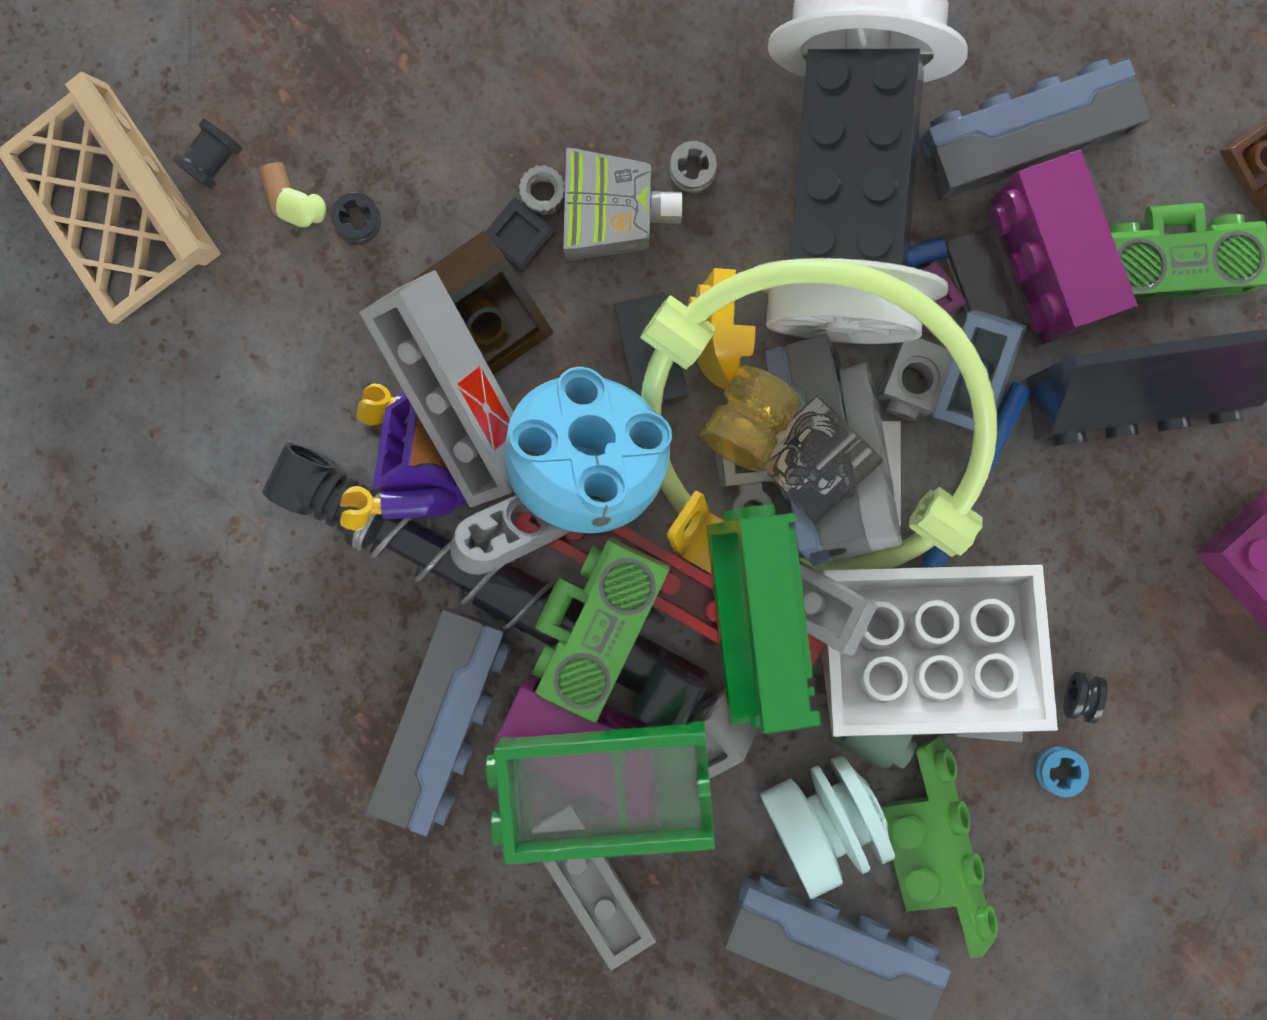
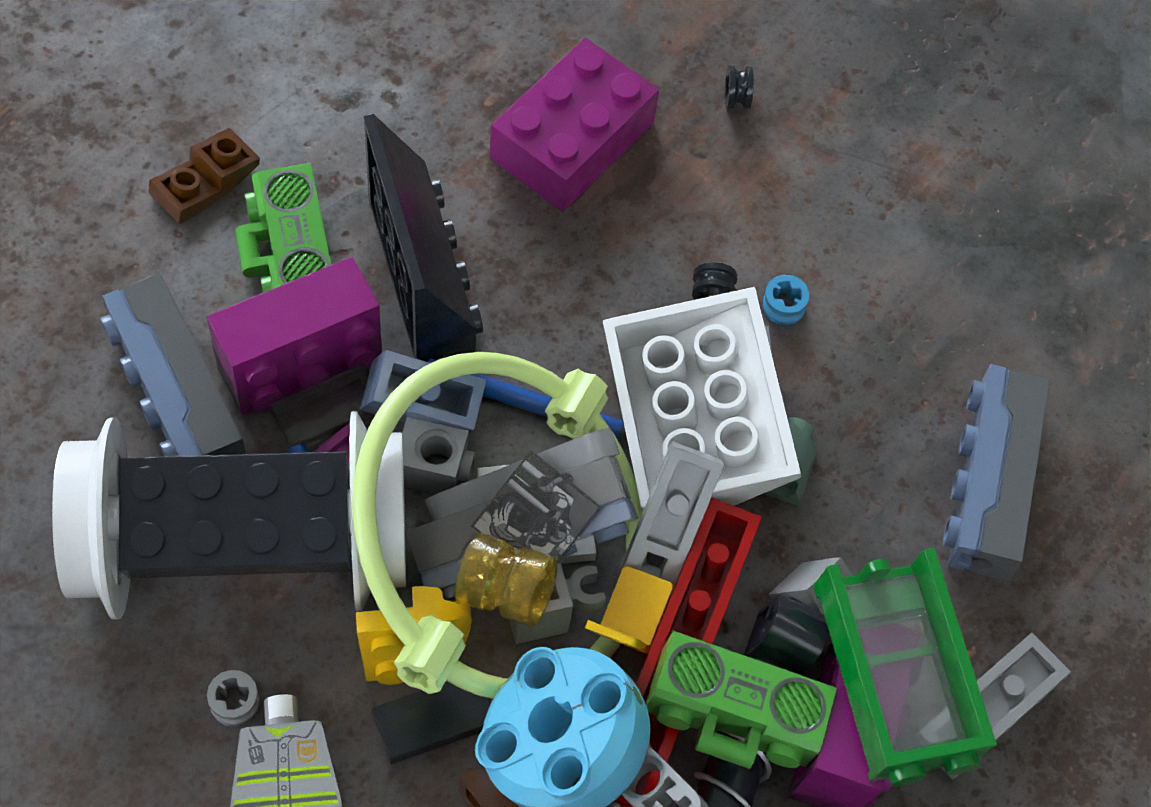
camera: 100 degrees left, 25 degrees down
green door [706,504,820,734] -> none
light aqua wheel [759,754,895,899] -> none
bright green bracket [881,735,998,958] -> none

